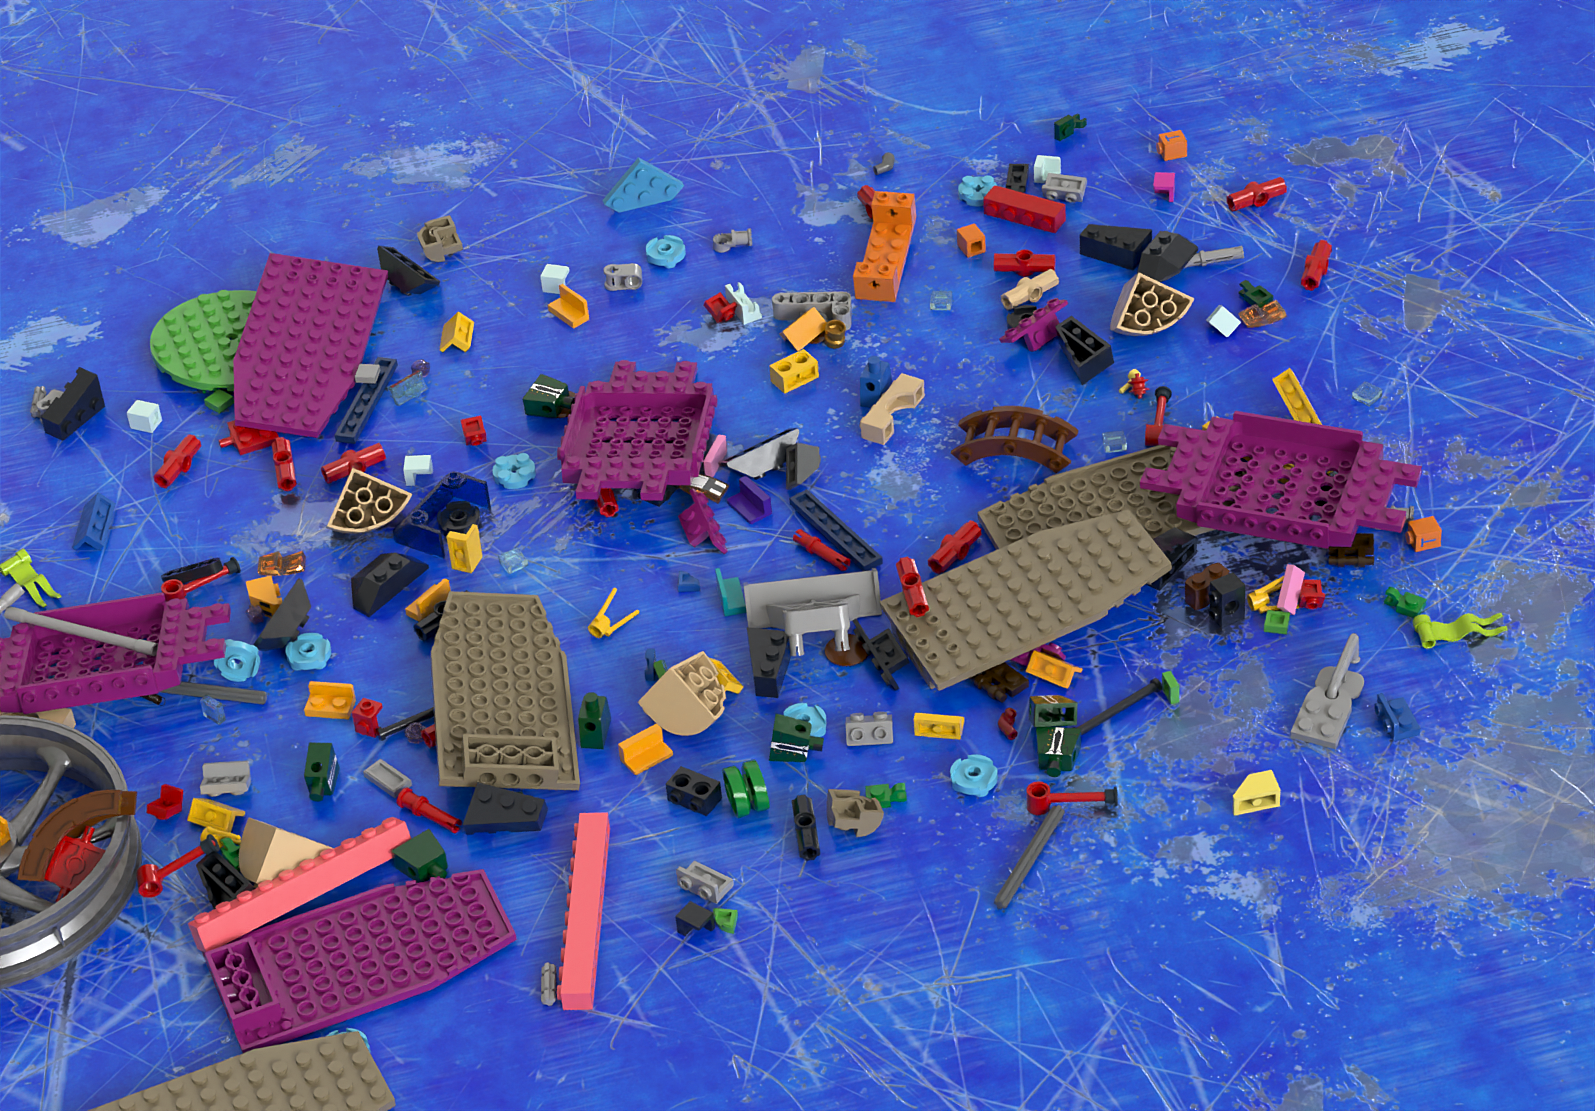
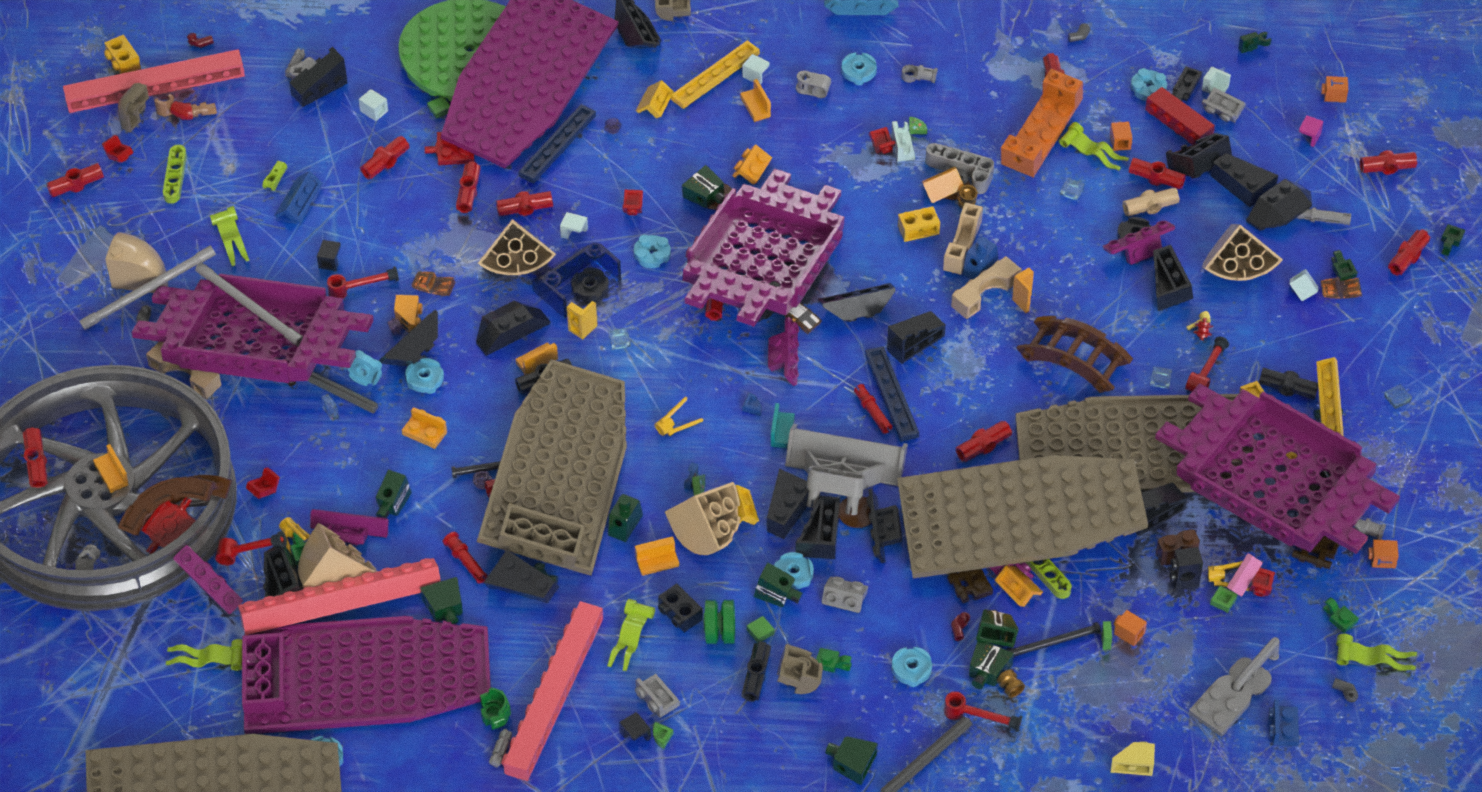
camera: 15 degrees right, 10 degrees up
black beam [161,557,223,583] -> none
yellow panel [187,798,245,833] -> none
light grey bracket [200,760,251,797] -> none
red bracket [352,698,383,738] -> none
light grey tile [355,364,381,383] -> none
light grey tile [363,759,412,798] -> none
clear light blue hips [388,370,428,406] -> none
bright pink tile [703,435,727,479] -> none
dark purple panel [727,476,772,524] -> none
dark grey slope [786,443,821,490] -> none
red piece [896,556,929,617] -> none
yellow panel [914,713,965,740] -> none
none -> lime flag [165,639,242,671]
none -> magenta bracket [173,545,243,615]
none -> lime bar [262,161,287,191]
none -> magenta bracket [310,509,389,545]
none -> black panel [317,240,341,271]
none -> green hair [480,687,511,730]
none -> lime flag [607,599,655,671]
none -> yellow plate [671,40,760,109]
none -> light orange bracket [732,144,772,185]
none -> bright green tile [746,616,775,643]
none -> black wedge [796,496,840,559]
none -> dark green torso [825,736,878,785]
none -> black wedge [887,311,946,364]
none -> bright green tile [909,117,927,134]
none -> tan arch [943,202,983,275]
none -> pearl gold wheel [997,669,1025,698]
none -> light orange panel [1012,268,1034,313]
none -> lime beam [1025,559,1072,599]
none -> lime flag [1059,122,1129,171]
none -> orange brick [1113,610,1147,646]
none -> black wedge [1166,133,1232,178]
none -> black piece [1259,368,1318,399]
none -> dark grey arm [1332,678,1358,702]
none -> dark green plate [1441,224,1465,256]

